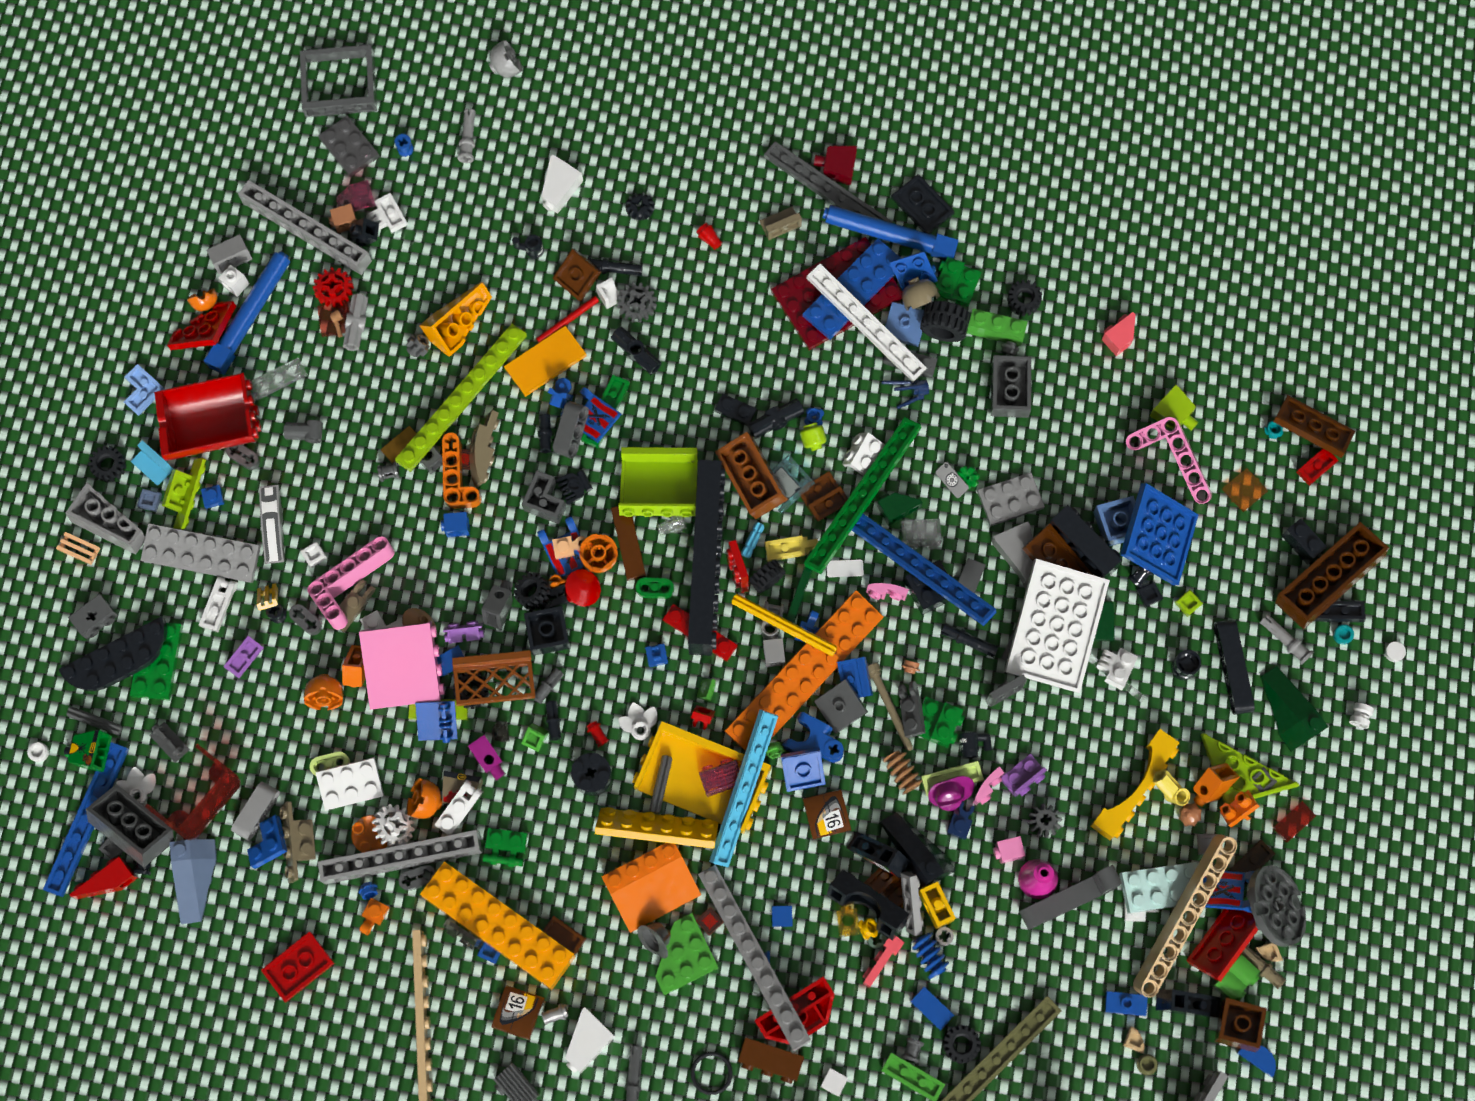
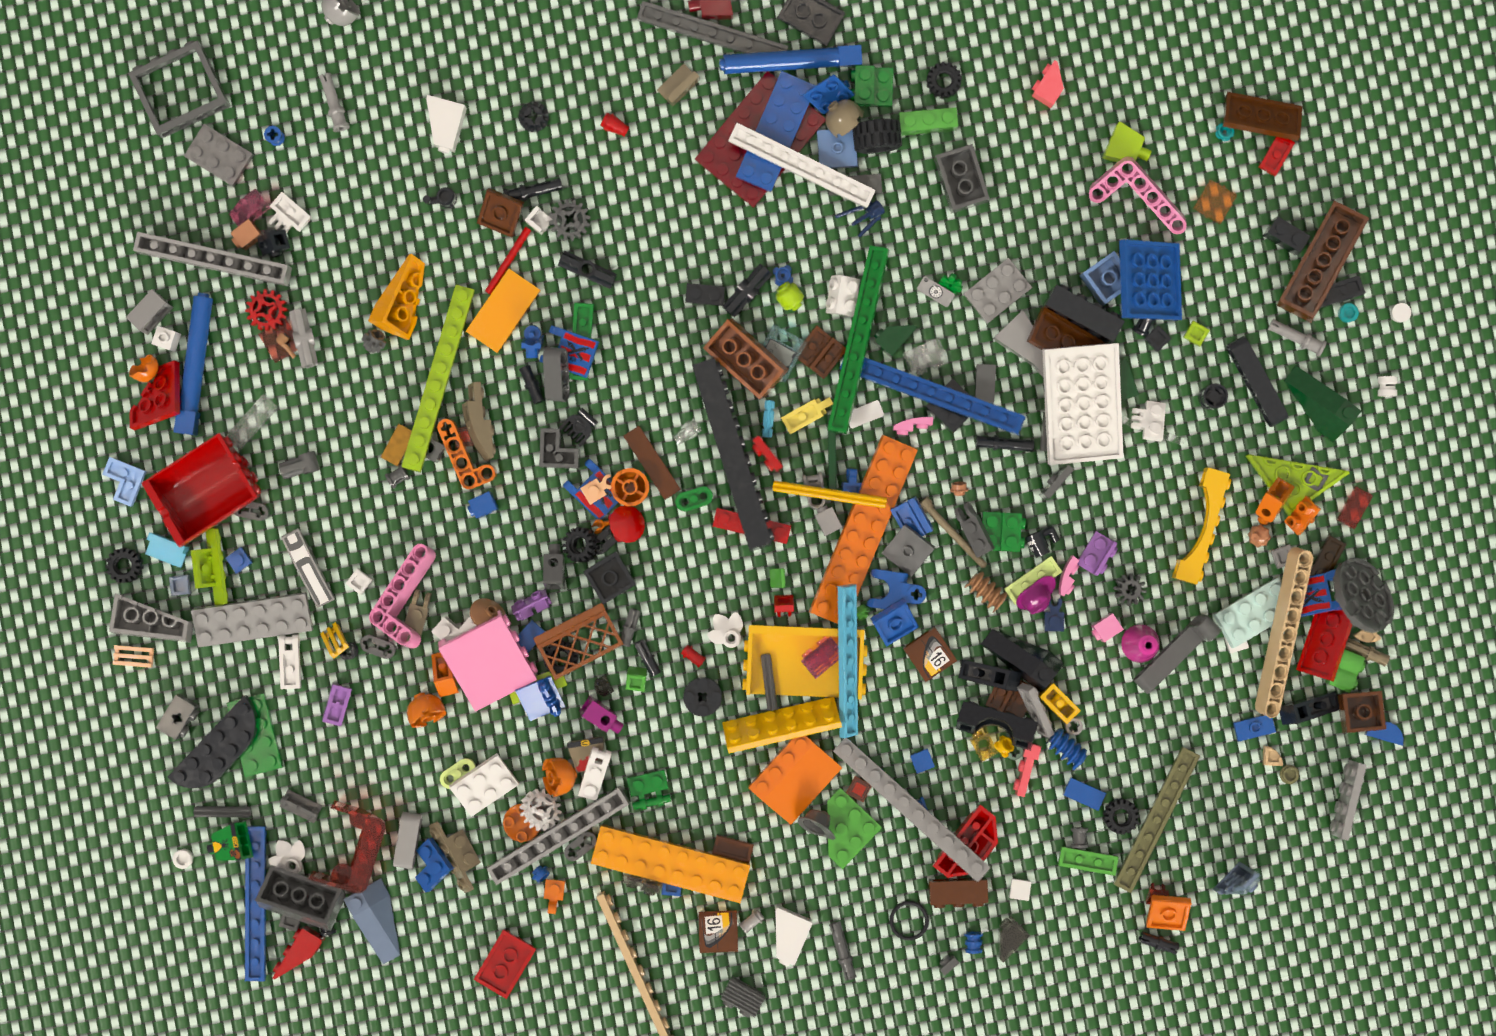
camera: 20 degrees left, 15 degrees up
lime panel [618,447,698,517] -> none
blue tile [645,644,668,667] -> none
black tyre [749,559,786,594] -> none
dark grey plate [1000,341,1019,356] -> none
light yellow piece [1152,769,1190,806] -> none

